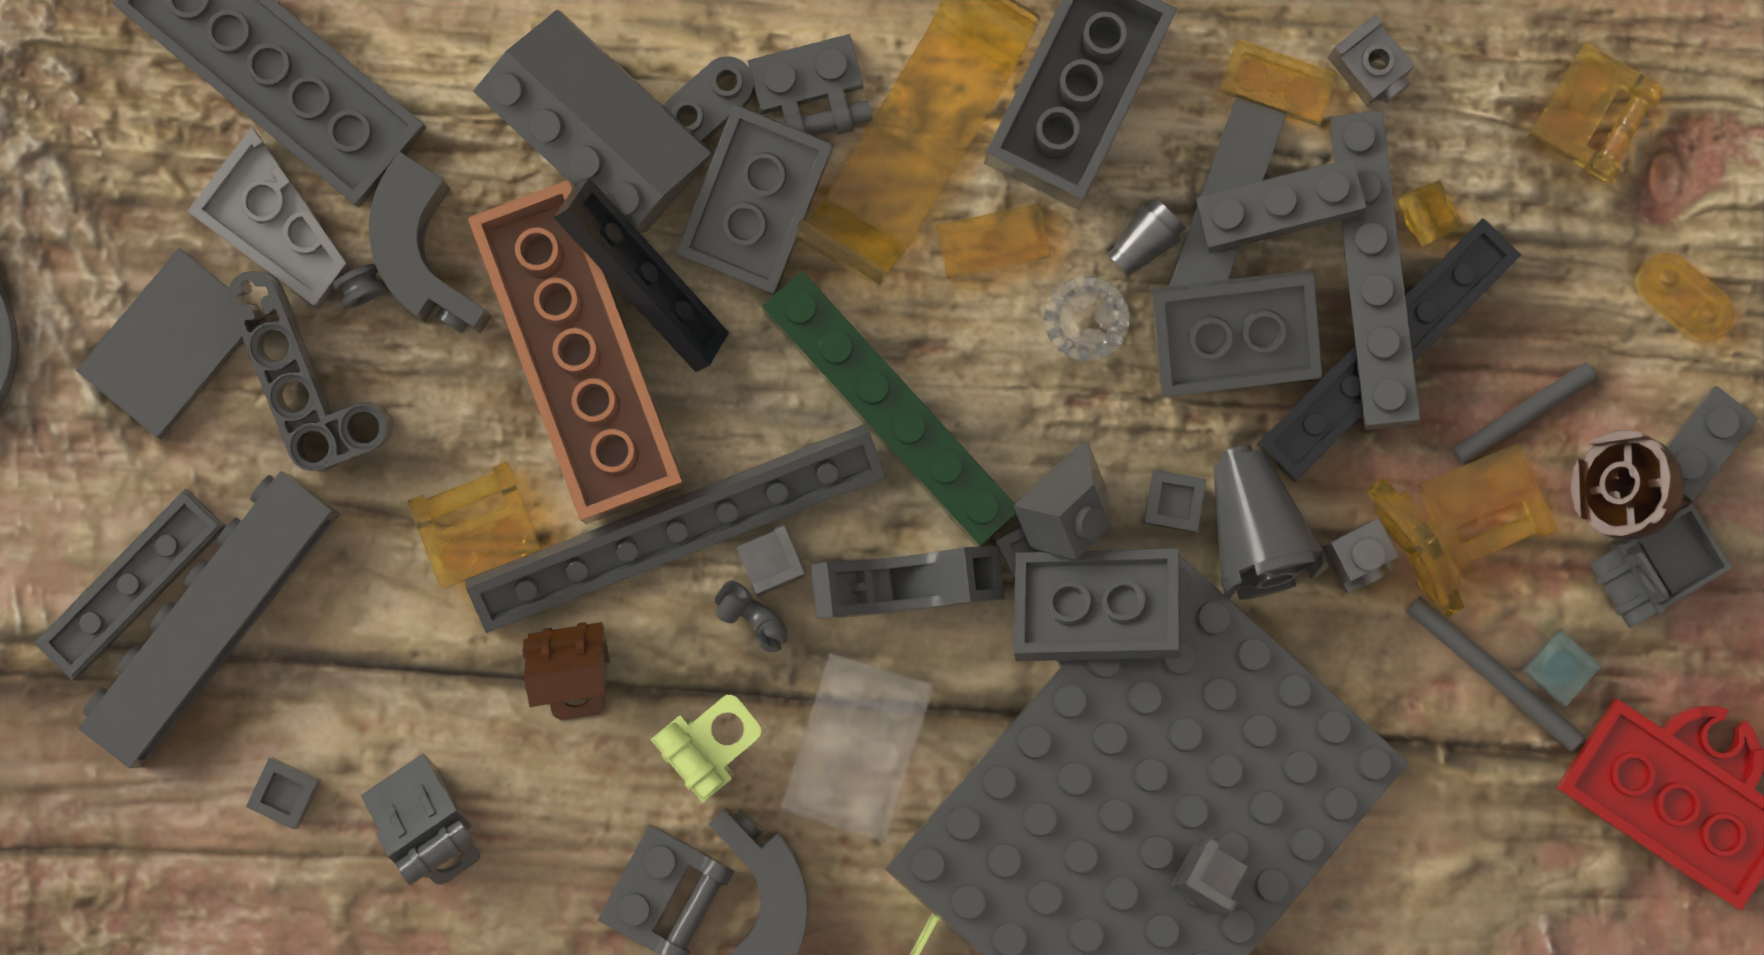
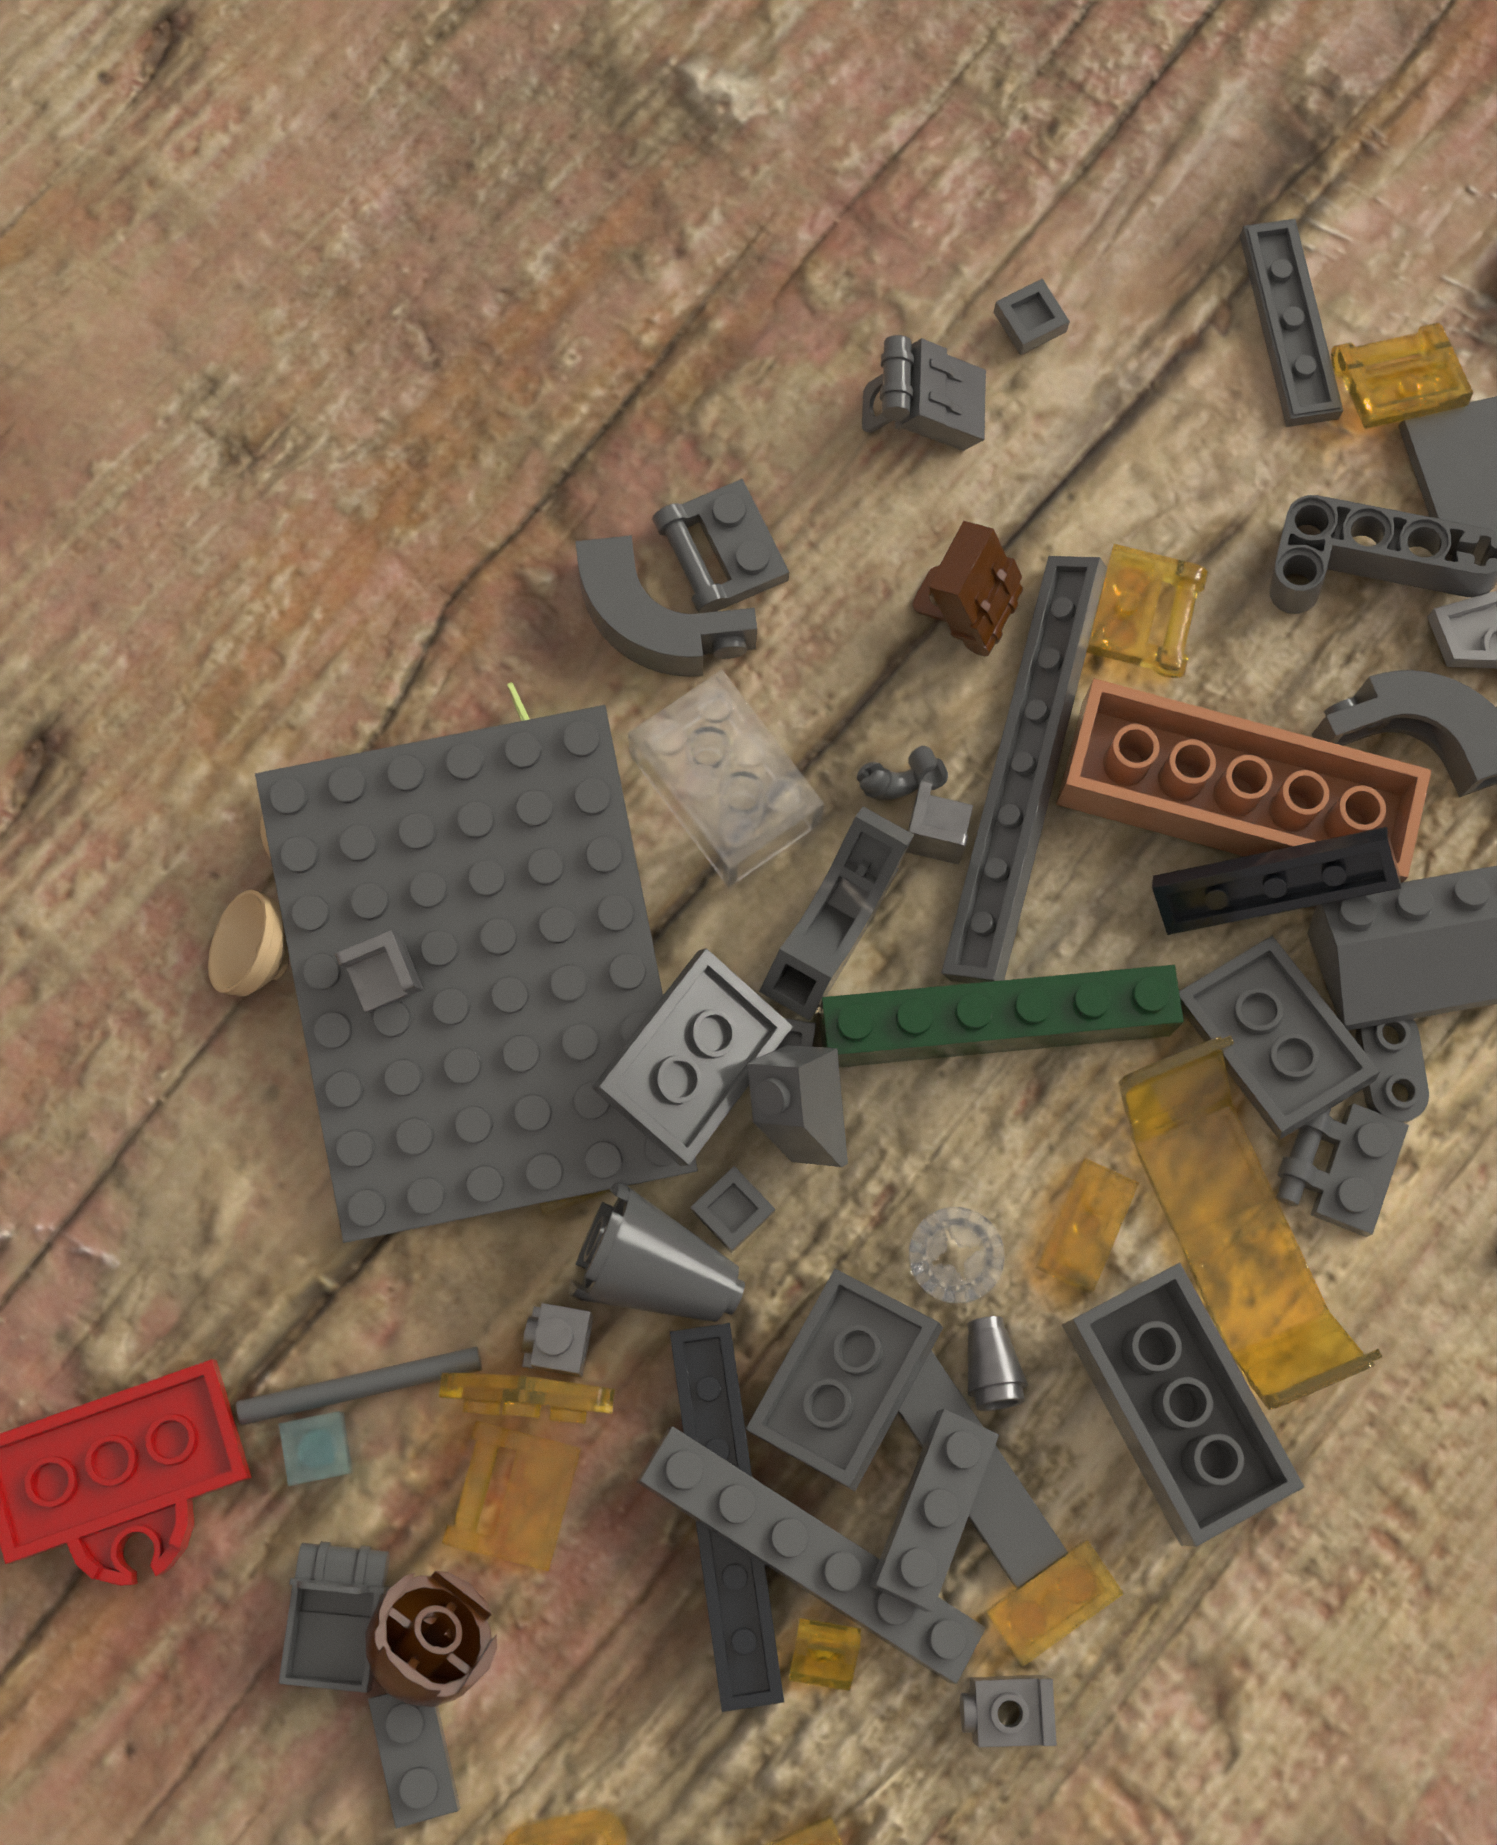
camera: 120 degrees right, 10 degrees down
dark grey brick [78,471,341,768] -> none
dark grey bush [332,264,388,309] -> none
yellowish green piece [650,695,762,803] -> none
dark grey bar [1452,362,1597,466] -> none
none -> clear yellow plate [1331,322,1474,429]

